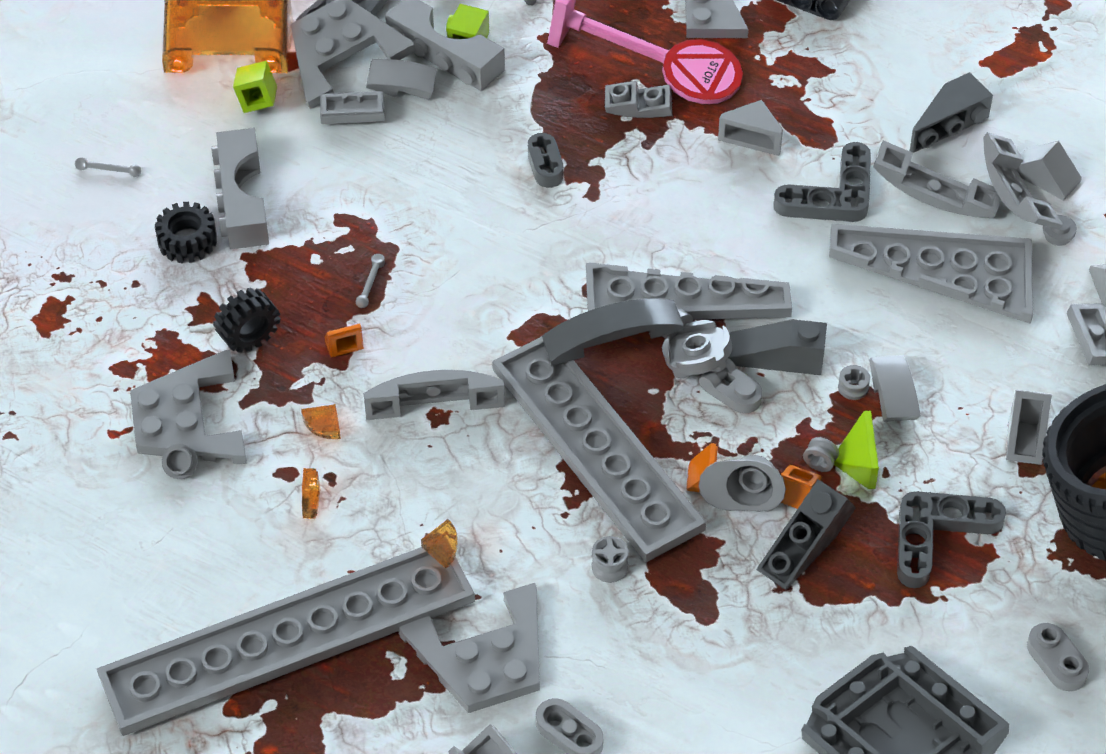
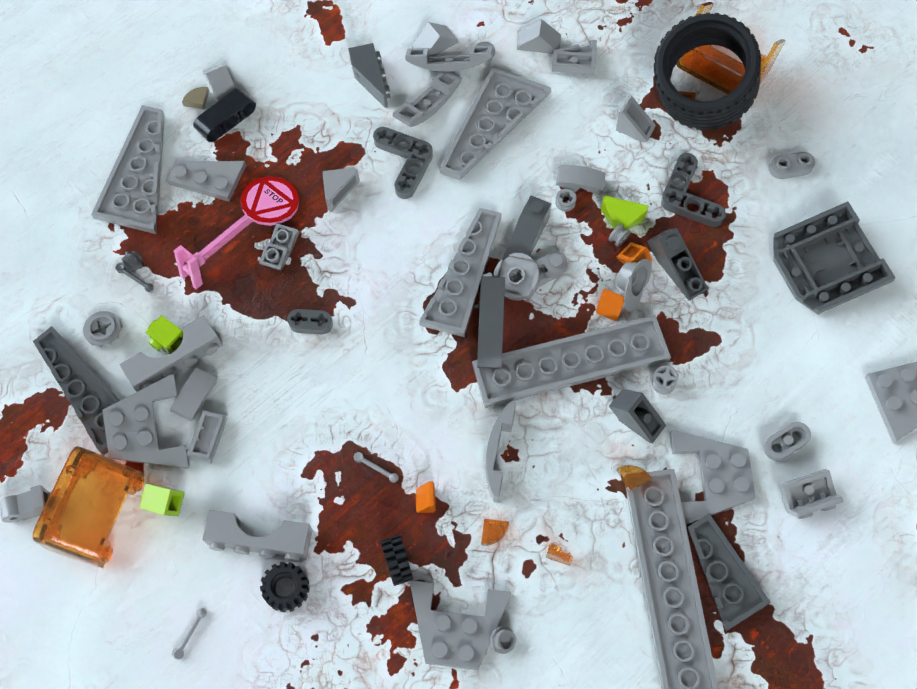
camera: 70 degrees left, 15 degrees up
none -> dark grey slope [609,388,666,444]
none -> dark grey wing [687,514,771,631]

